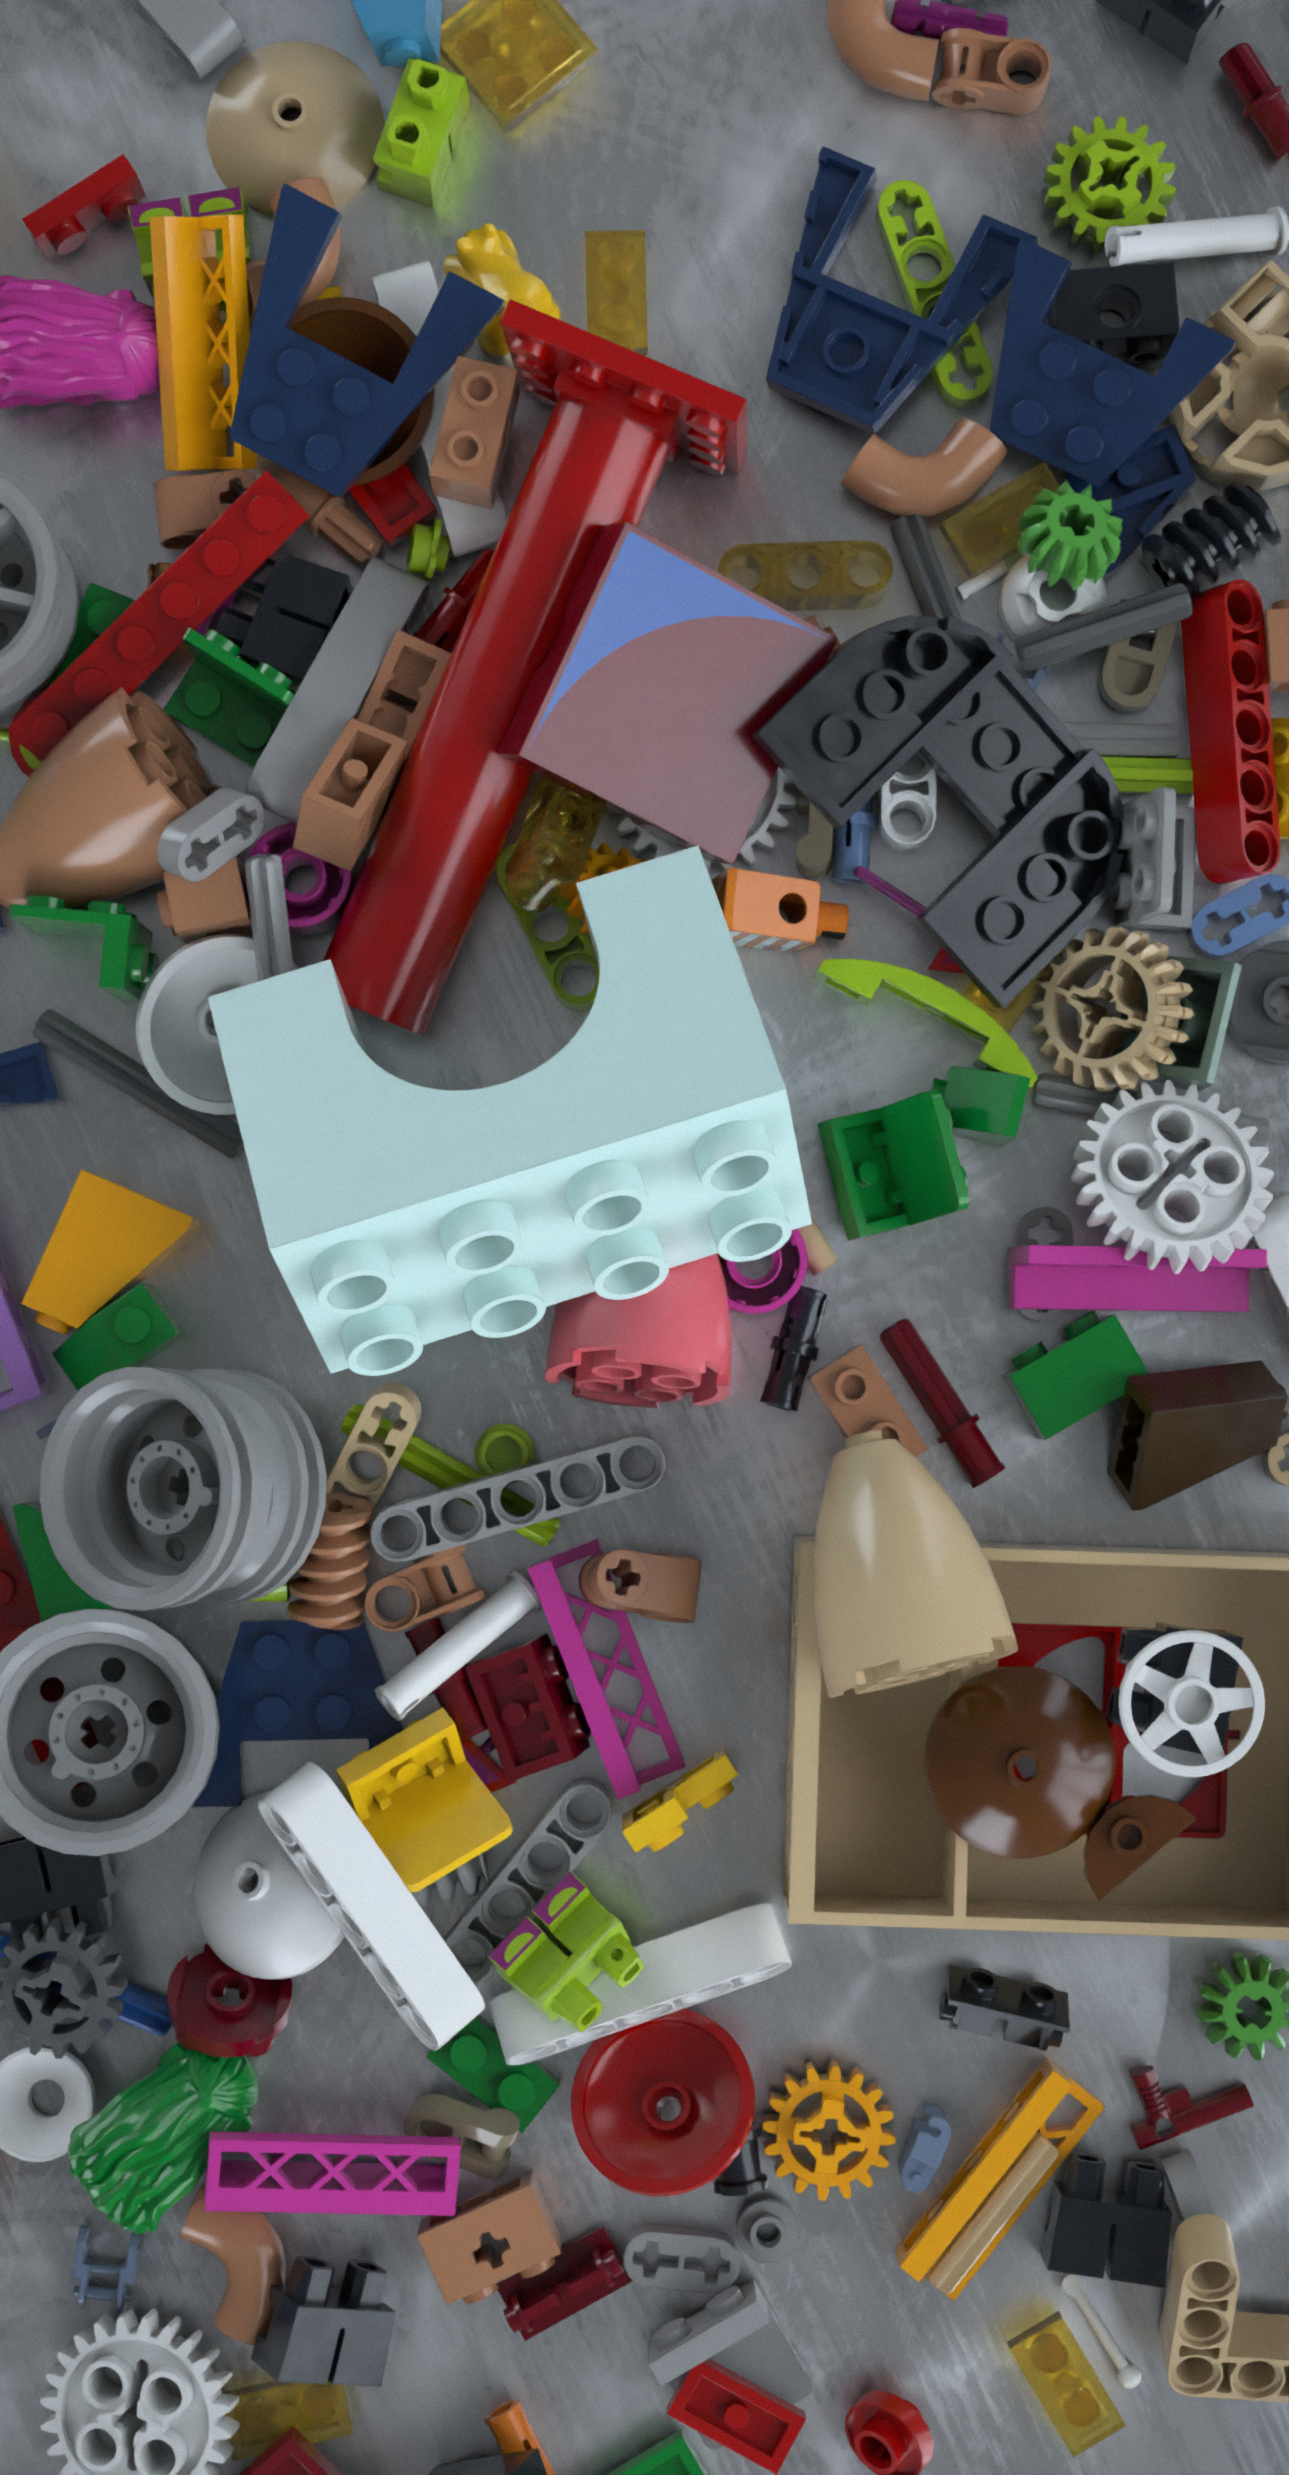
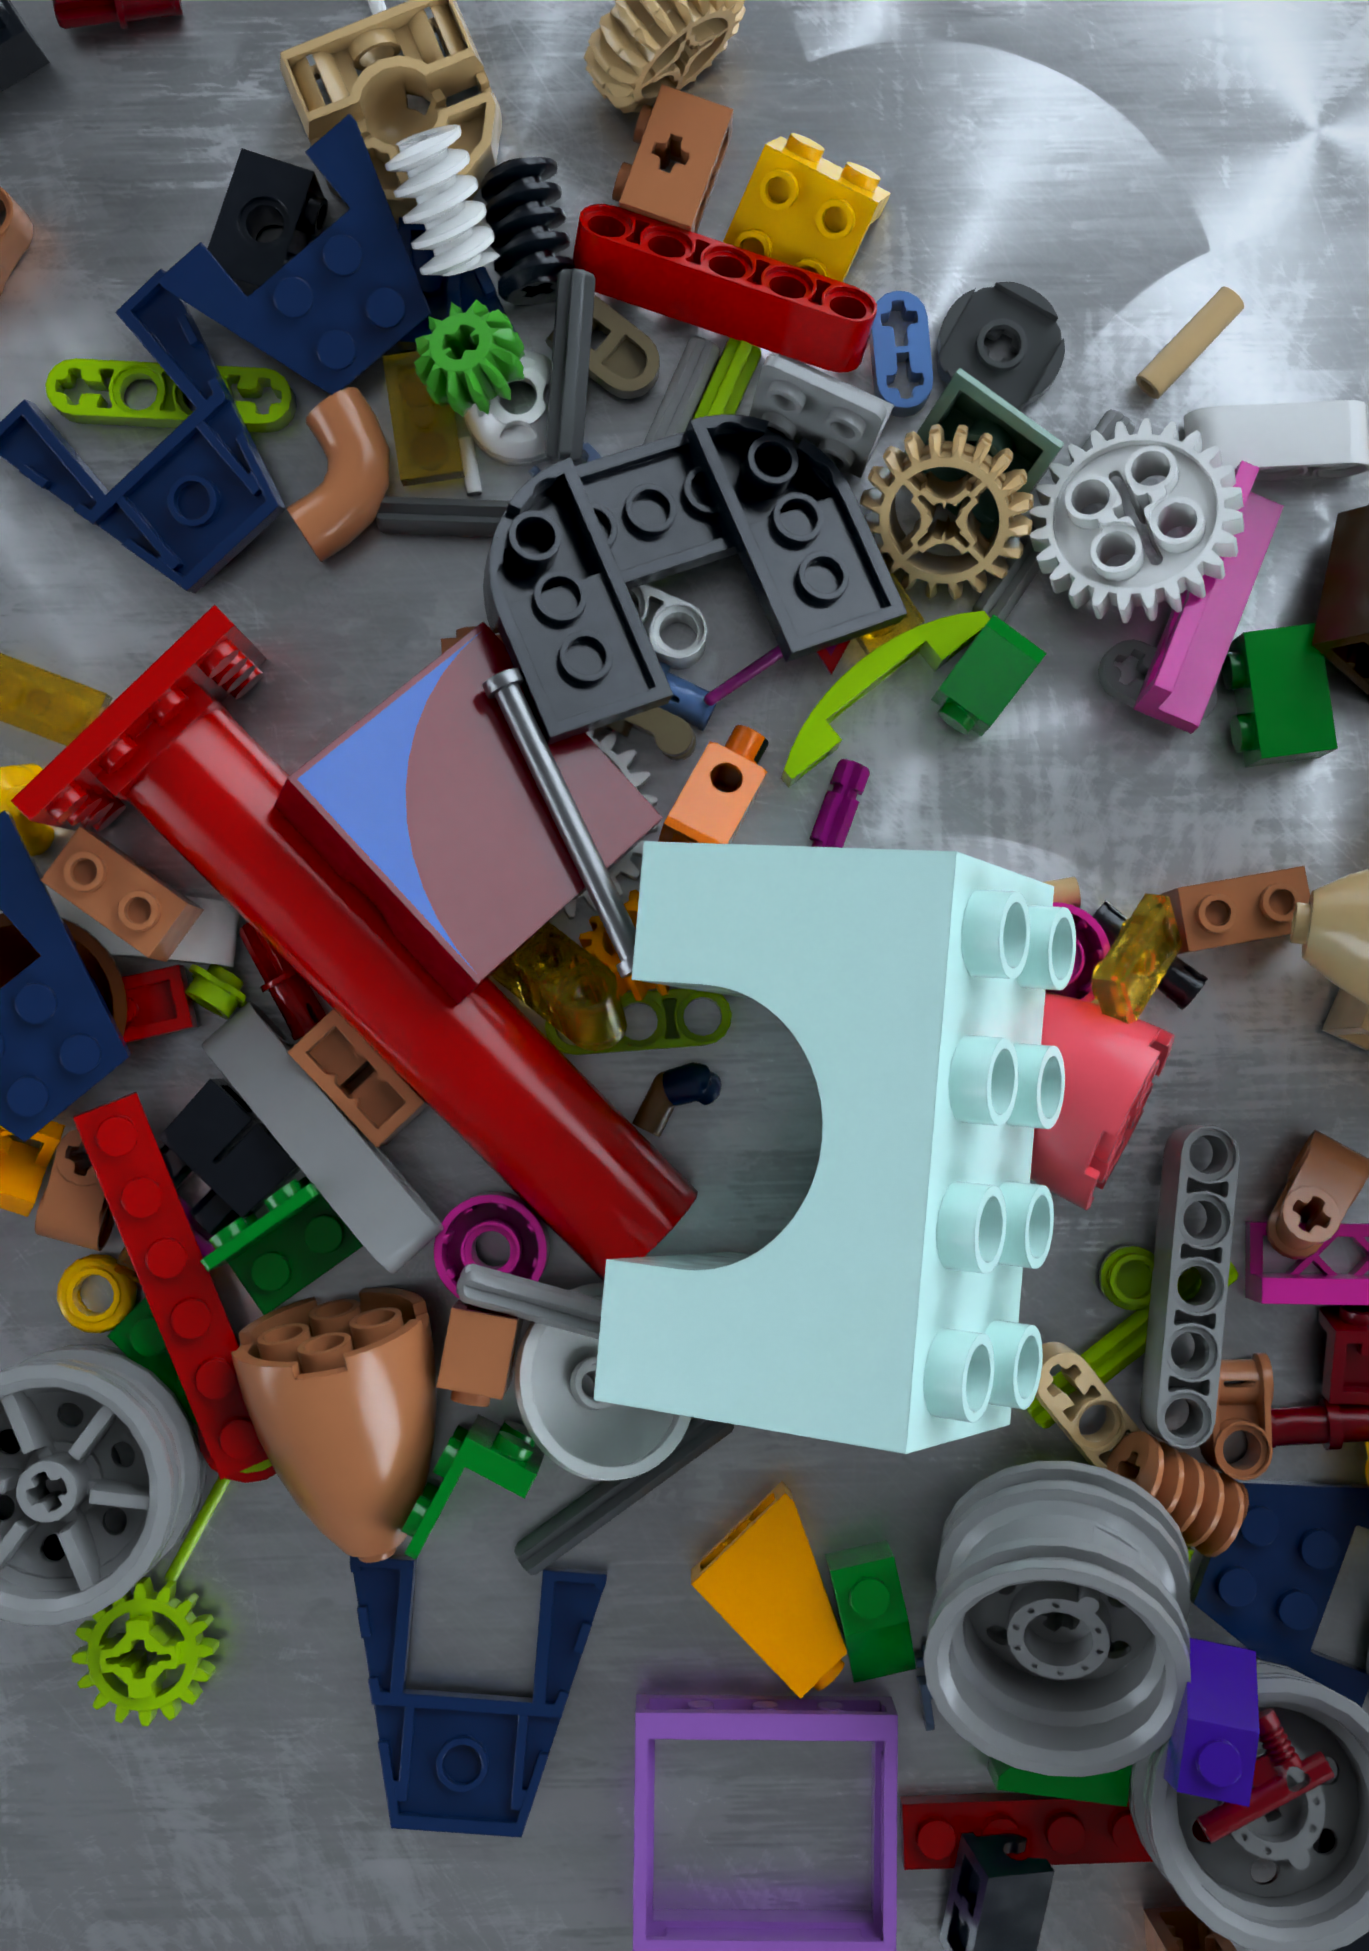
camera: 75 degrees left, 0 degrees up
light grey beam [157,787,265,882] -> none
nougat axle [277,469,382,566] -> none
nougat brick [293,718,408,871] -> none
white pin [374,1571,543,1721] -> none
clear yellow beam [718,540,894,611] -> none
green bracket [818,1089,969,1241] -> none
dark red axle [880,1318,1006,1488] -> none
lime gear [1043,116,1176,253] -> none
white pin [1105,206,1289,267] -> none
none -> yellow piece [57,1254,137,1333]
none -> white piece [385,124,501,276]
none -> flat silver bar [482,668,636,978]
none -> arm [632,1062,722,1137]
none -> magenta axle [809,759,870,848]
none -> clear yellow plate [1091,893,1182,1024]
none -> dark purple slope [1163,1637,1260,1807]
none -> dark red hose [1196,1708,1335,1844]

